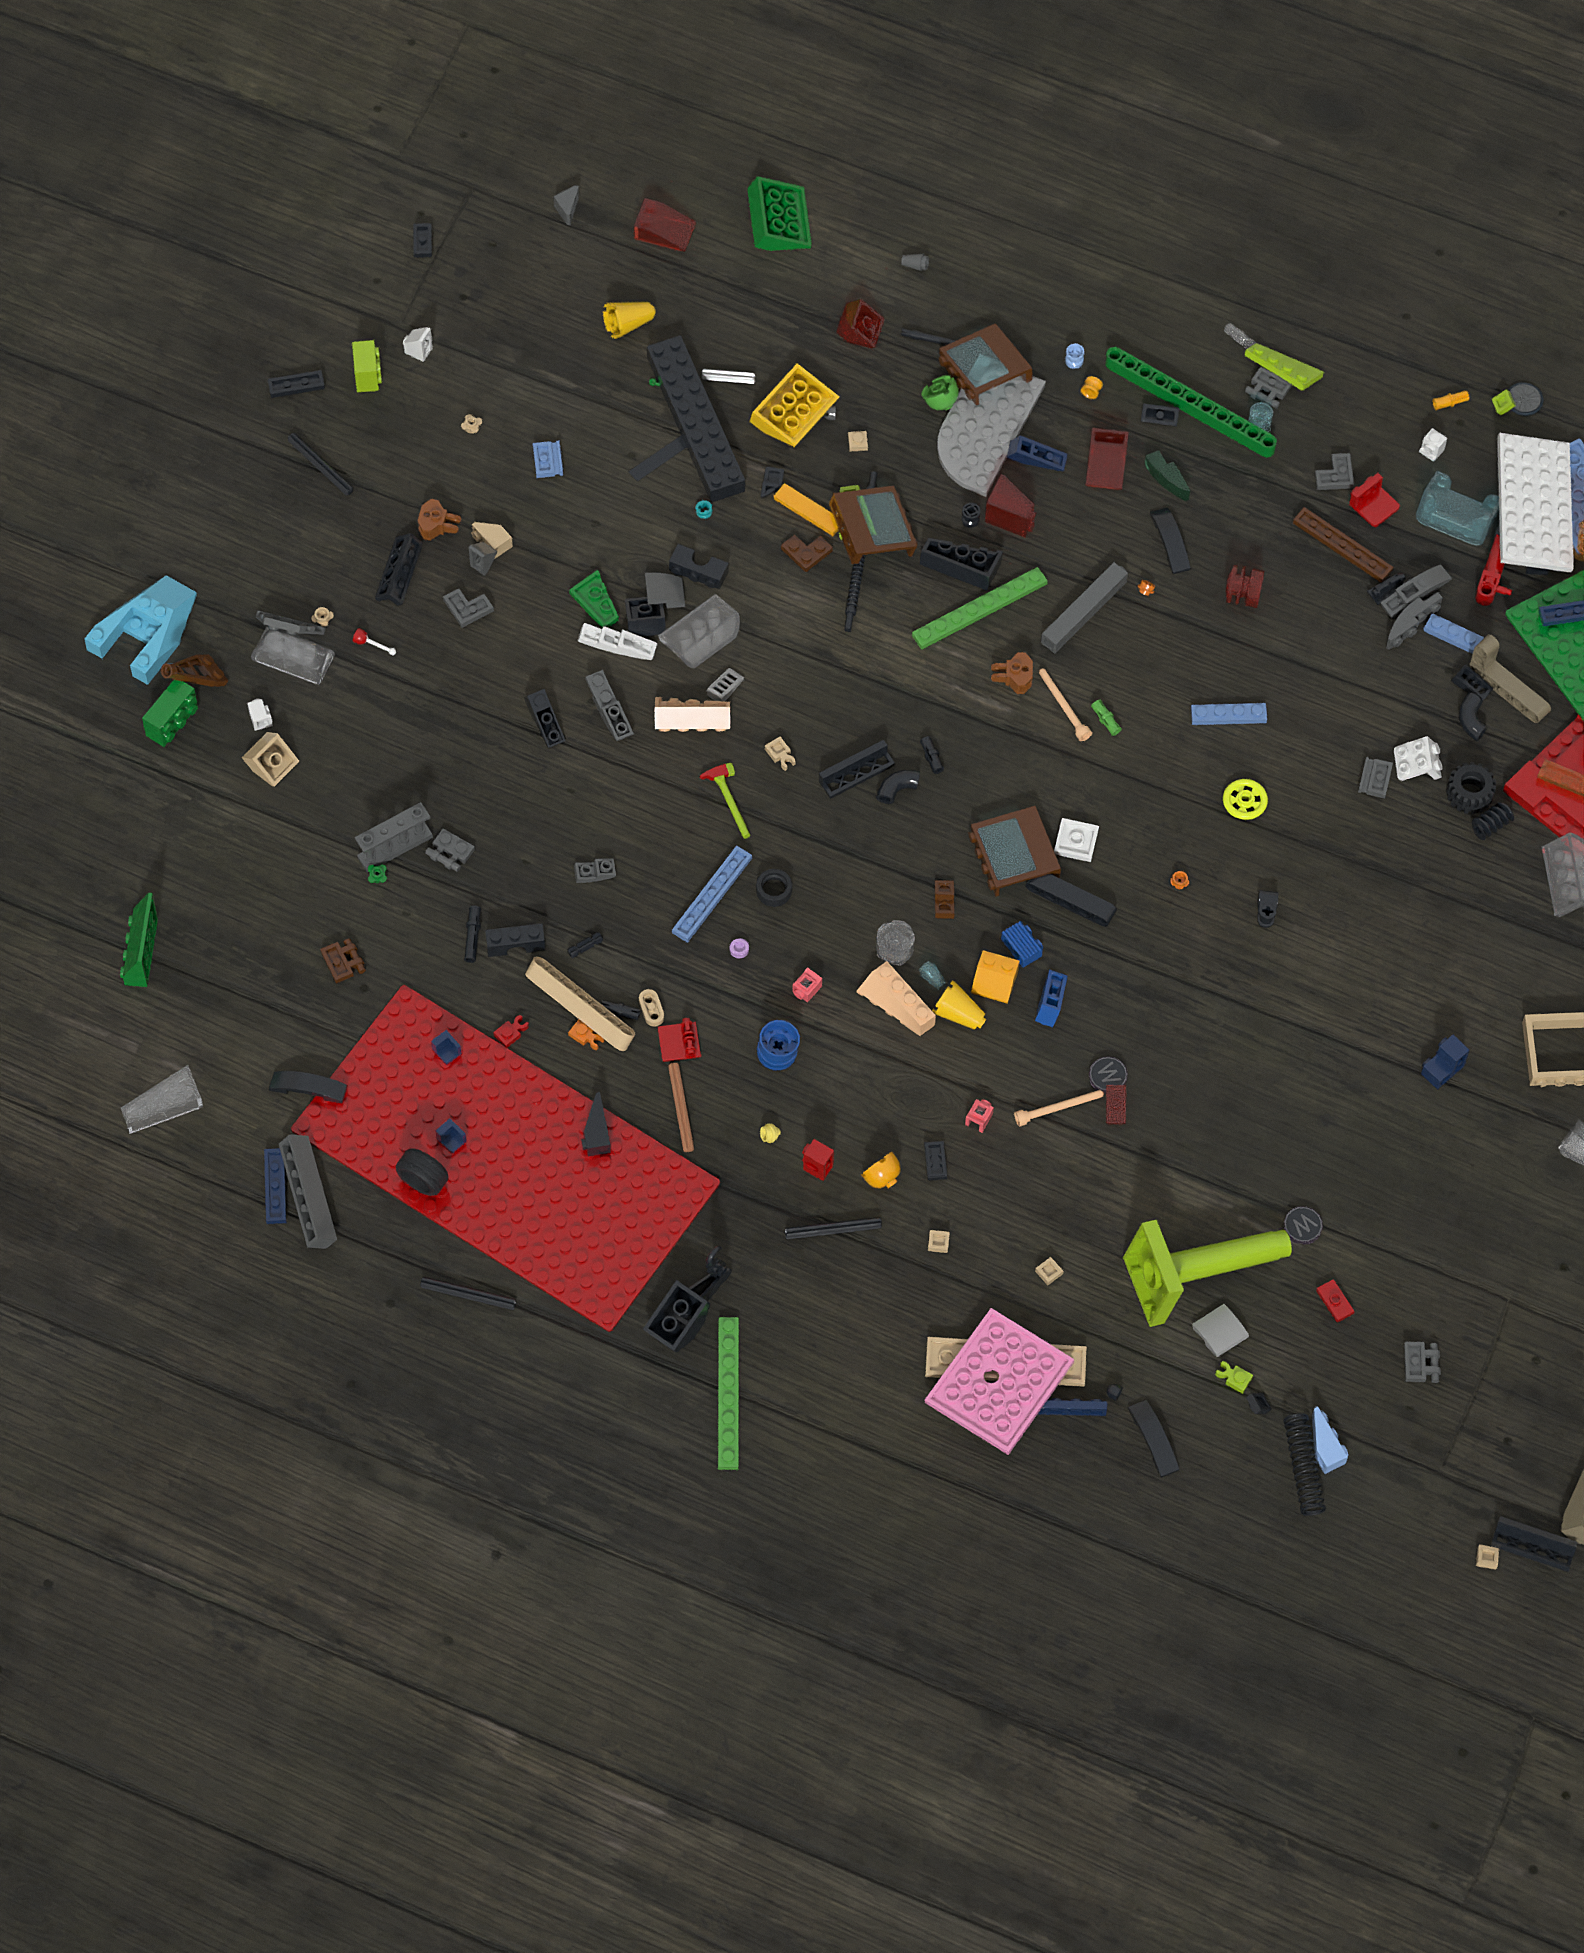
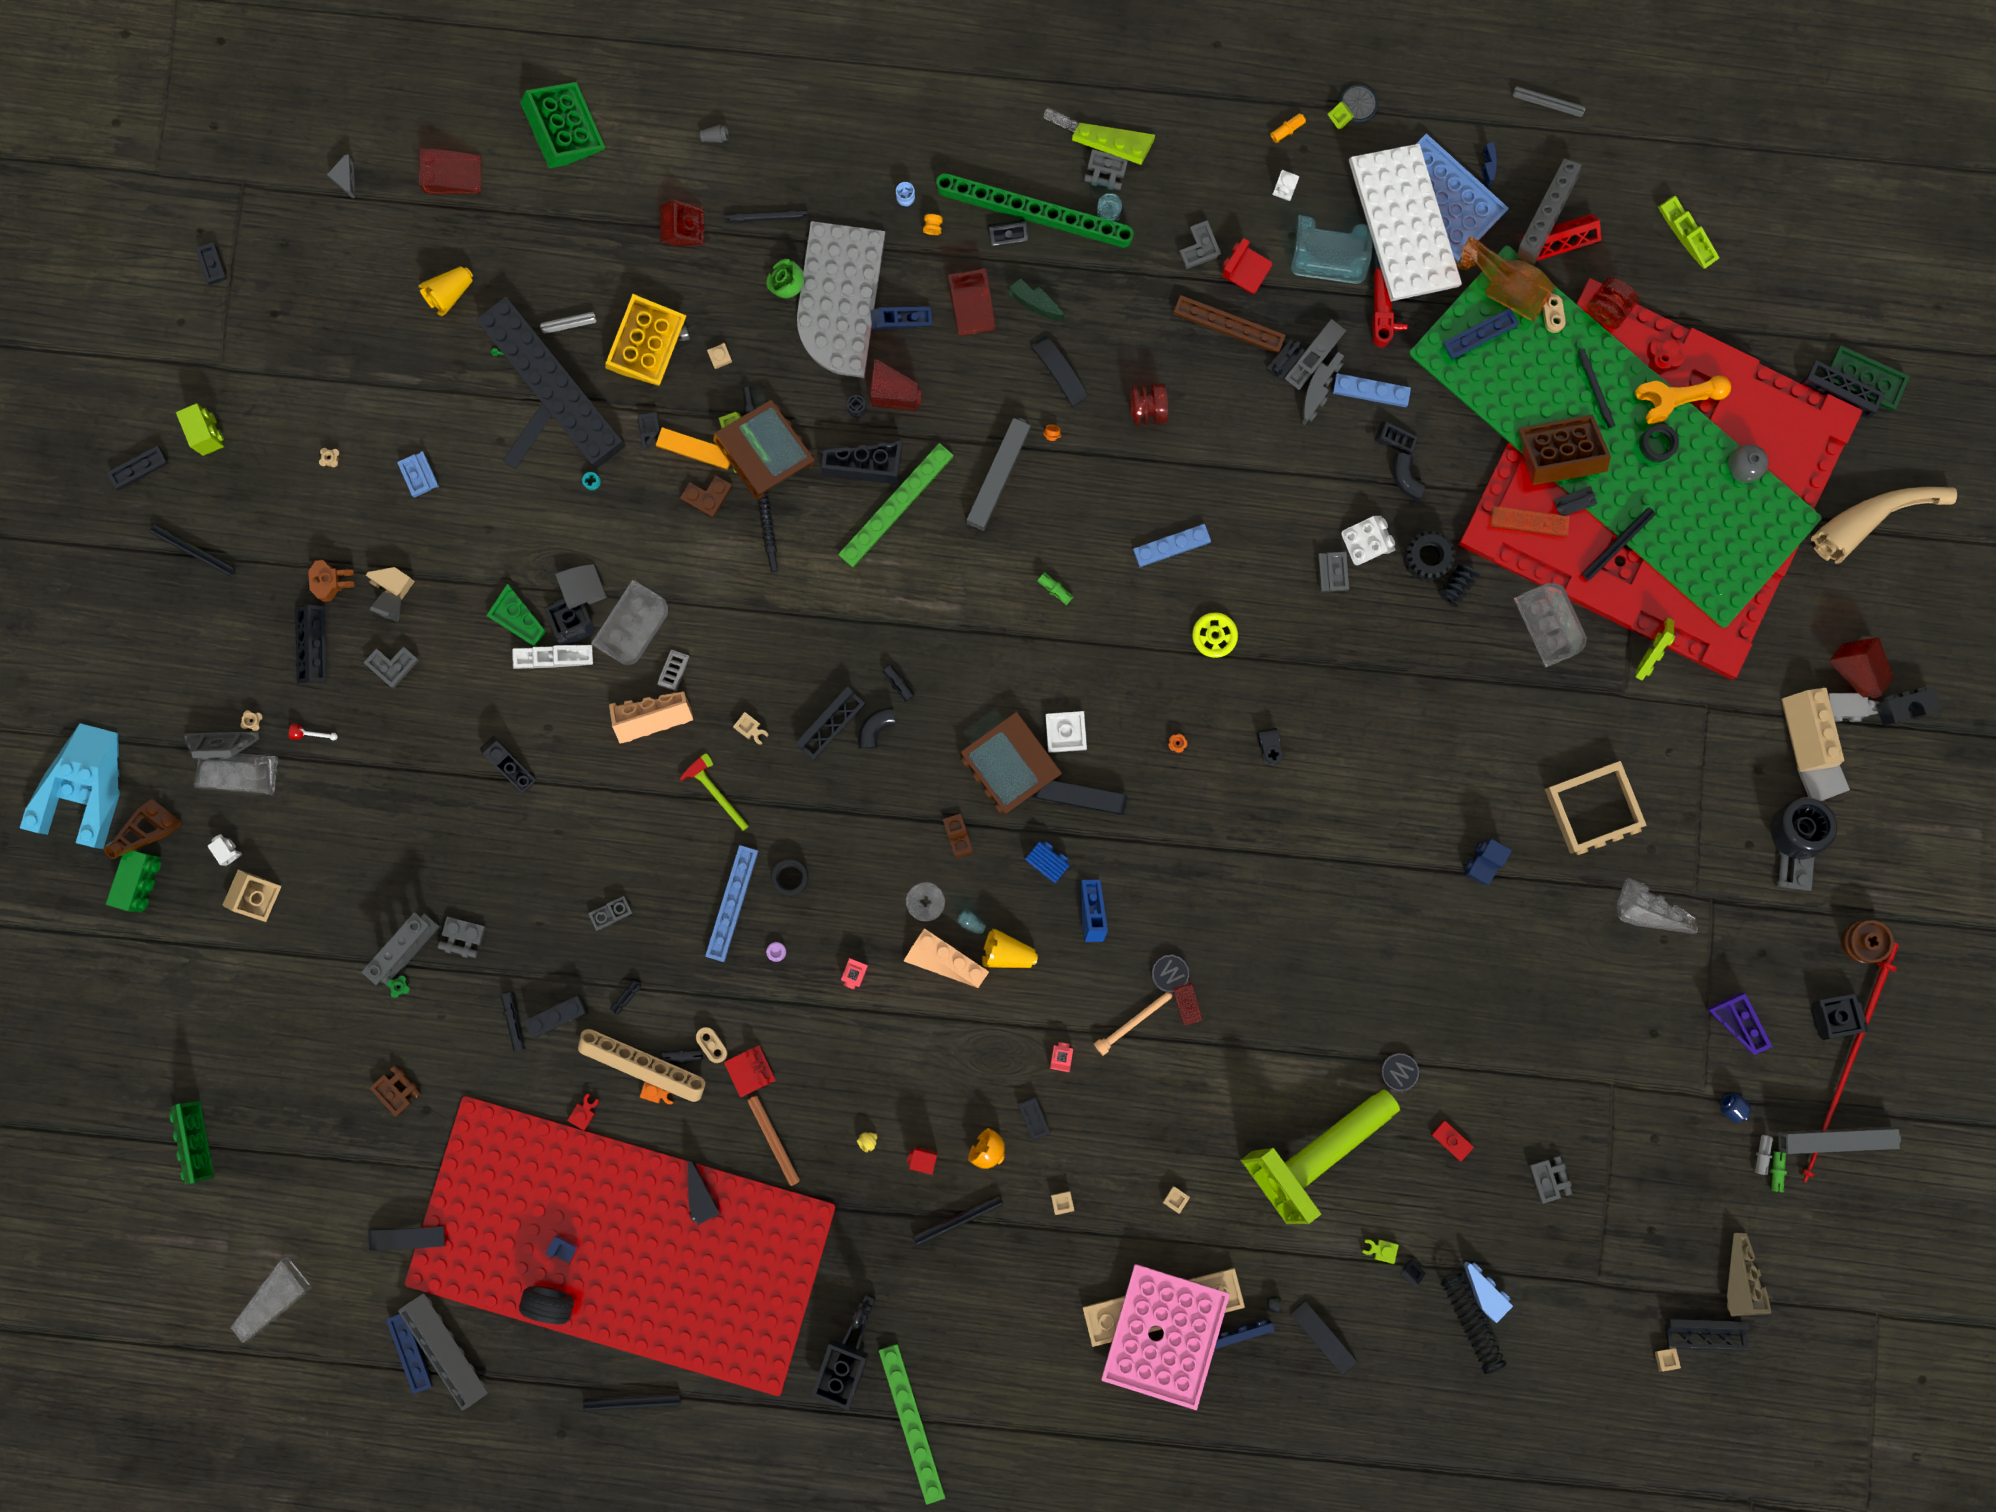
camera: 20 degrees left, 20 degrees up
white slope [403,327,433,362] -> none
dark blue panel [431,1030,462,1065] -> none
dark grey slope [585,670,634,742] -> none
black arch [669,544,729,590] -> none
blue wheel [757,1020,800,1070] -> none
panel [938,323,1032,406] -> none
light orange slope [971,950,1020,1004] -> none
dark orange hinge [991,652,1033,694] -> none
light nougat piece [1039,668,1092,741] -> none
light grey slope [1192,1304,1249,1357] -> none
dark tan beam [1470,635,1551,723] -> none

